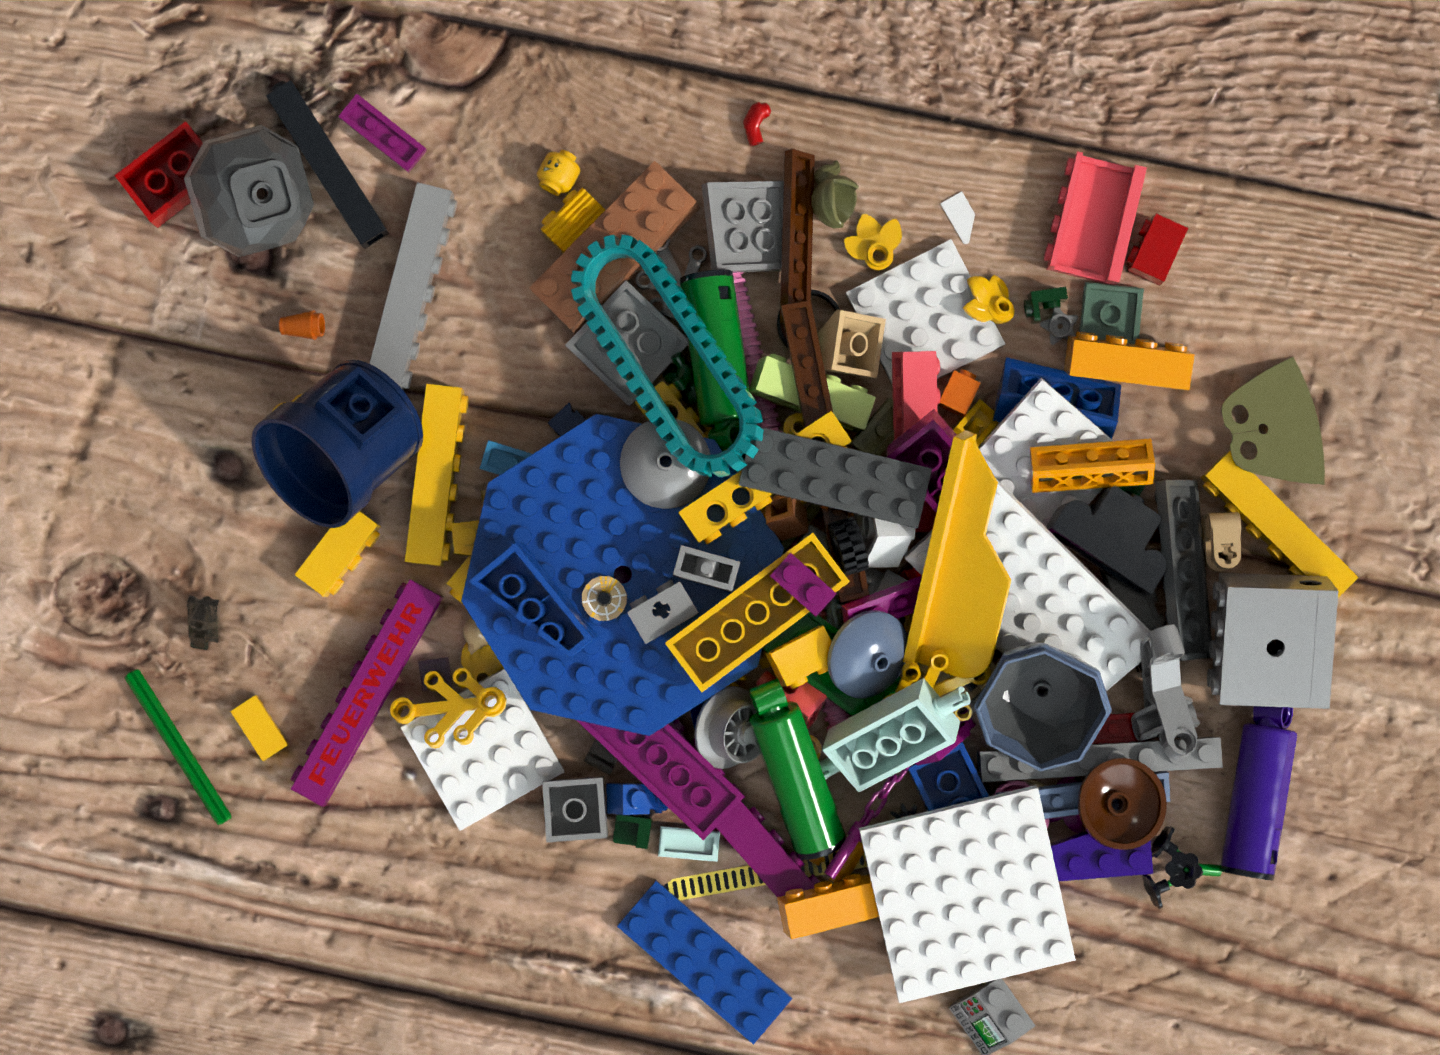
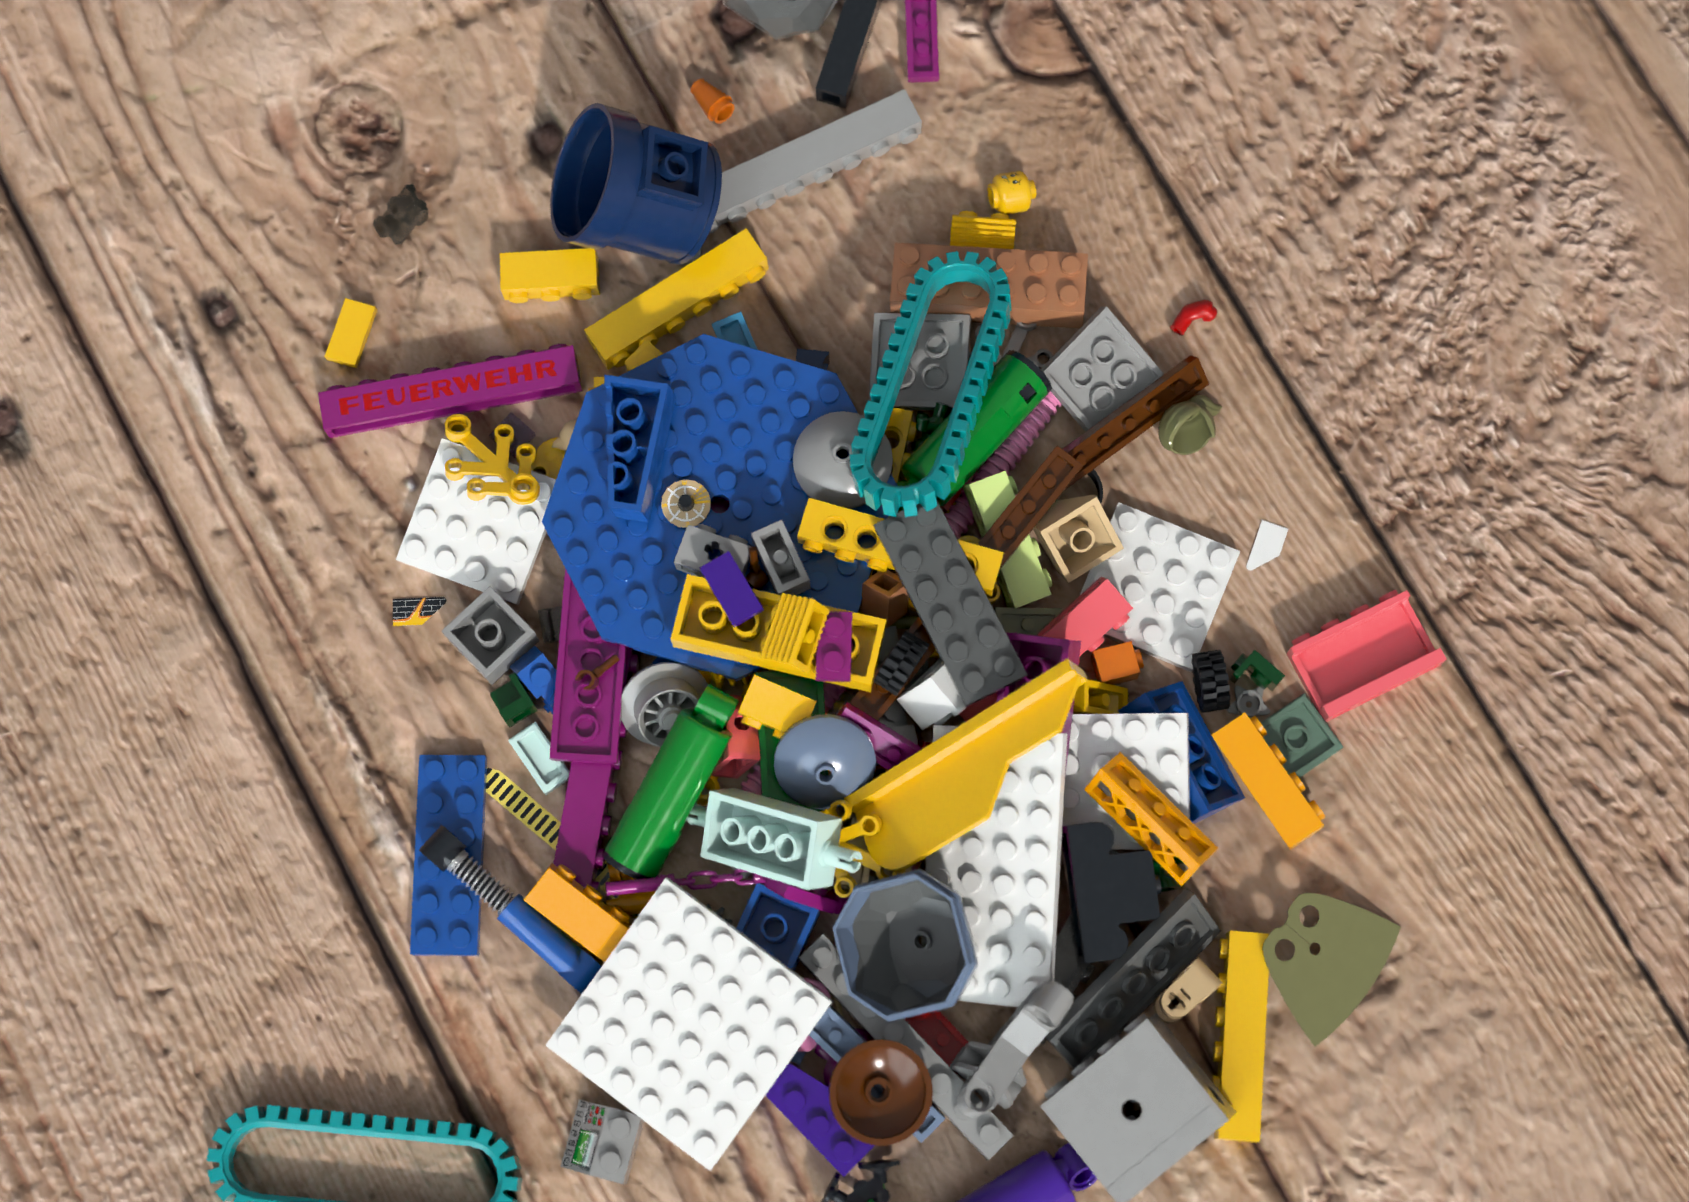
camera: 55 degrees right, 10 degrees down
green axle [125,669,232,825] -> none
yellow plate [844,214,902,271] -> none
yellow plate [963,275,1015,324] -> none
red piece [1126,213,1188,286] -> none
none -> sticker [393,597,447,626]
none -> piece [419,824,602,994]
none -> reddish brown hand [575,654,620,691]
none -> dark purple tile [699,551,763,628]
none -> reddish brown hand [745,546,769,591]
none -> yellow brick [759,593,829,674]
none -> black tyre [1192,650,1231,713]

